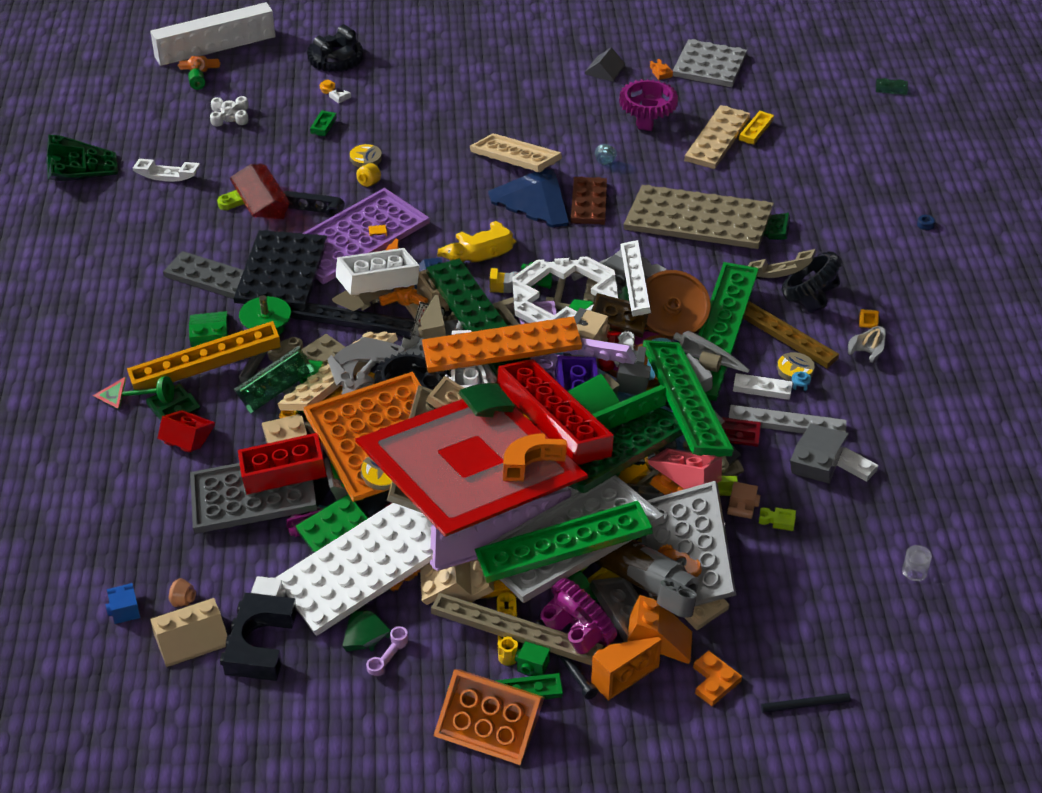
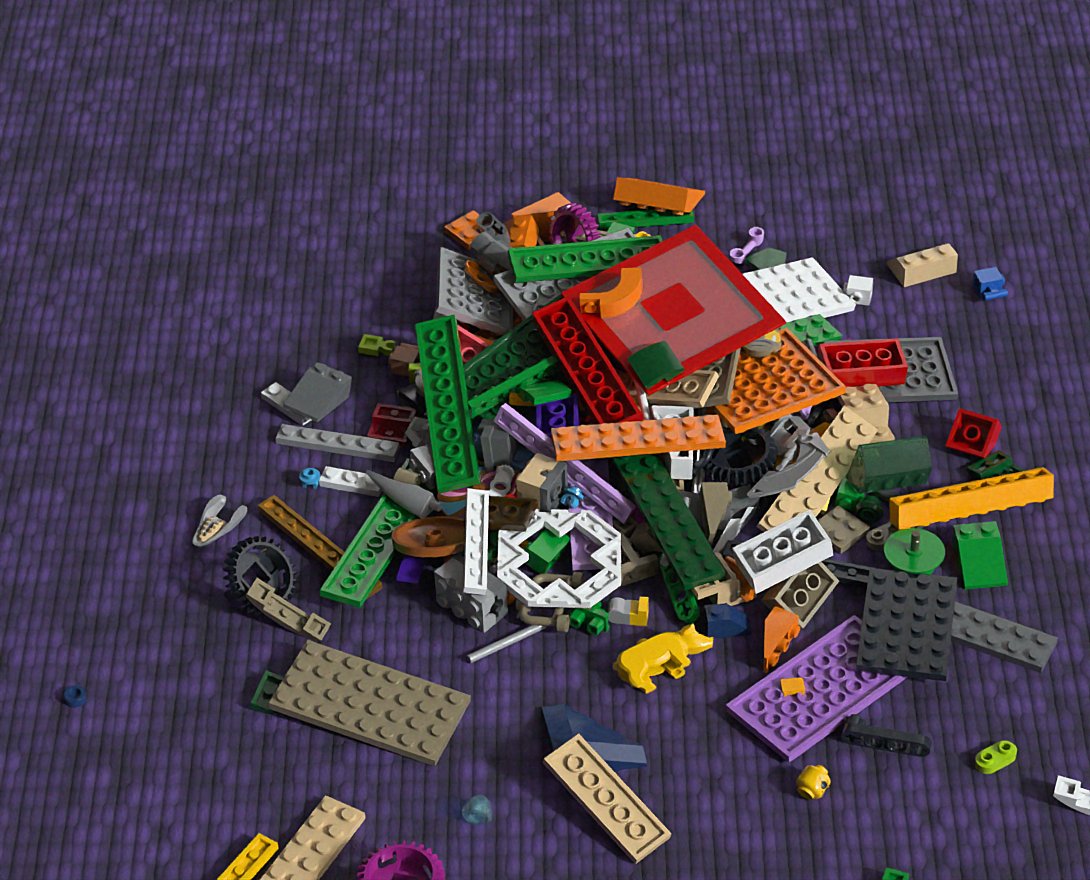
camera: 175 degrees left, 0 degrees up
green piece [93,376,174,410] -> none
nougat cone [169,578,196,607] -> none
black arch [220,593,297,681] -> none
clear red slope [230,164,290,219] -> none
tile [349,144,382,168] -> none
copper plate [571,176,607,225] -> none
black bar [761,693,851,713] -> none
tile [777,352,815,381] -> none
light orange slope [859,309,879,328] -> none
clear piece [902,545,932,581] -> none

